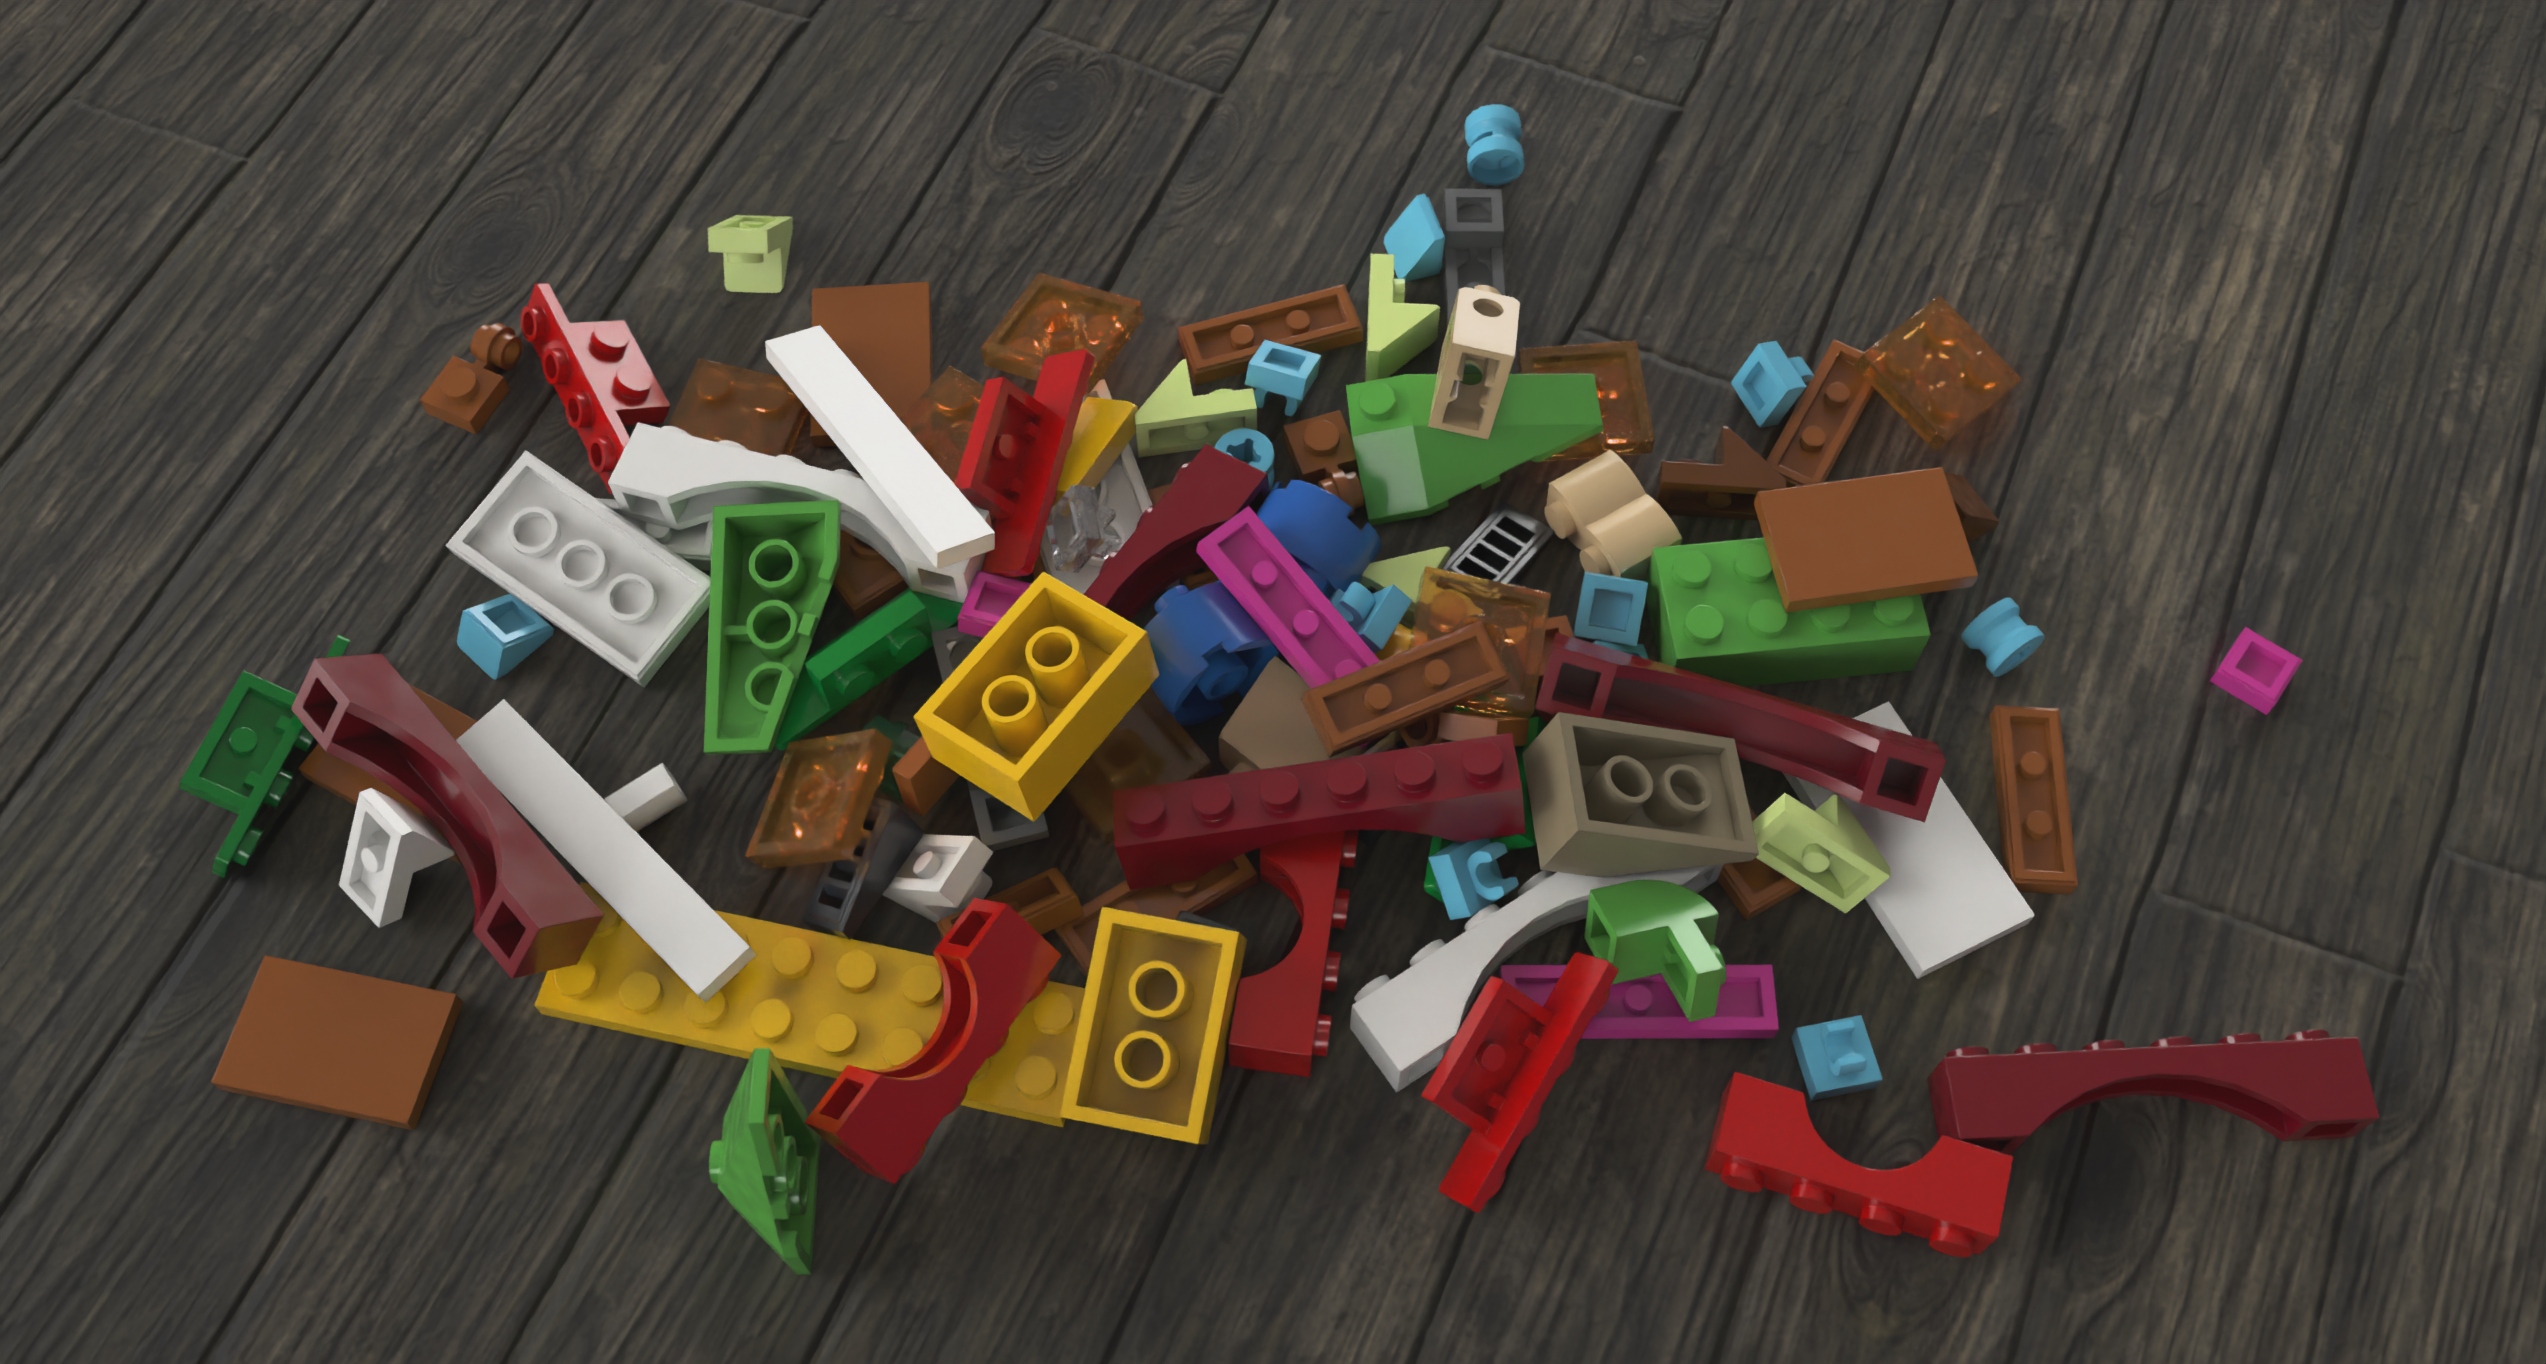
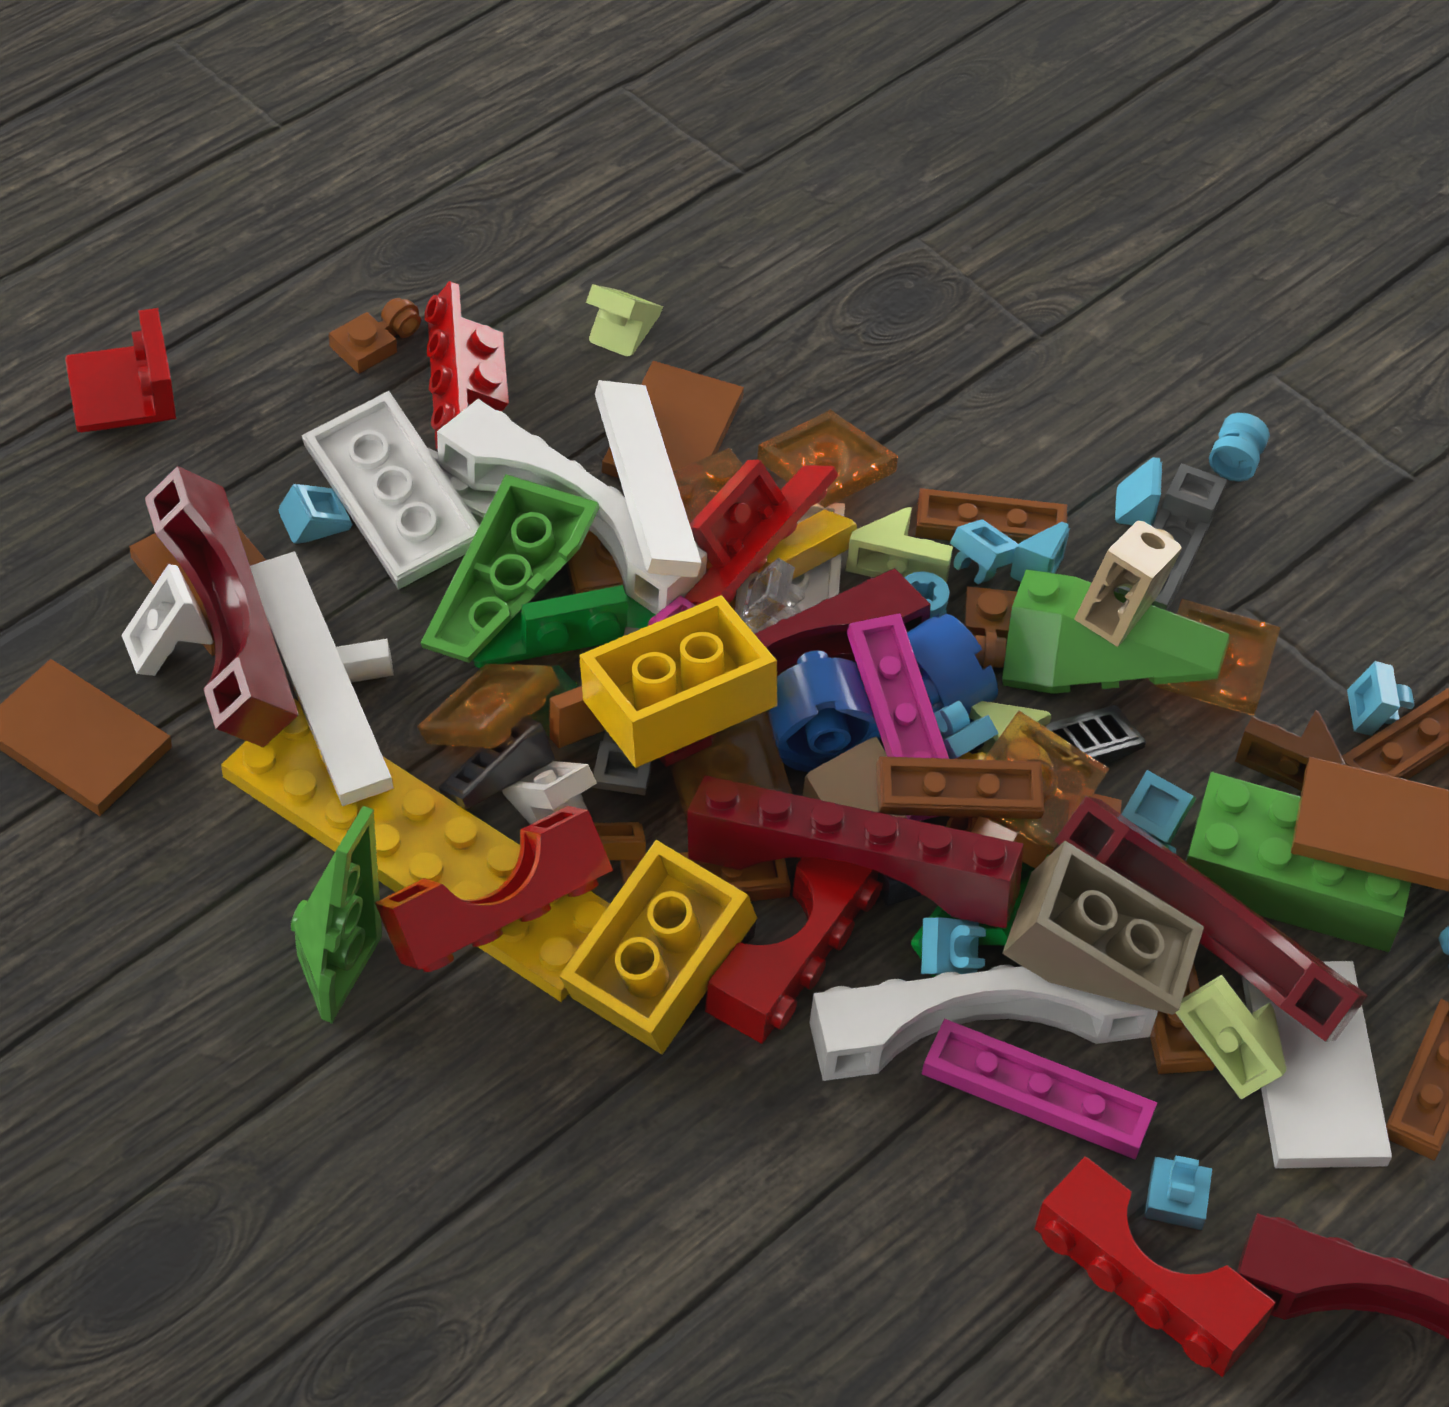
camera: 20 degrees right, 10 degrees down
green bracket [179,634,351,878] -> none
clear orange plate [668,358,809,457] -> none
yellowish green slope [1365,254,1440,382] -> none
red bracket [1421,952,1618,1213] -> none
tan brick [1544,450,1682,581] -> none
bright green brick [1584,880,1726,1022] -> none
none -> red bracket [65,308,176,433]
none -> medium azure slope [1010,522,1070,582]

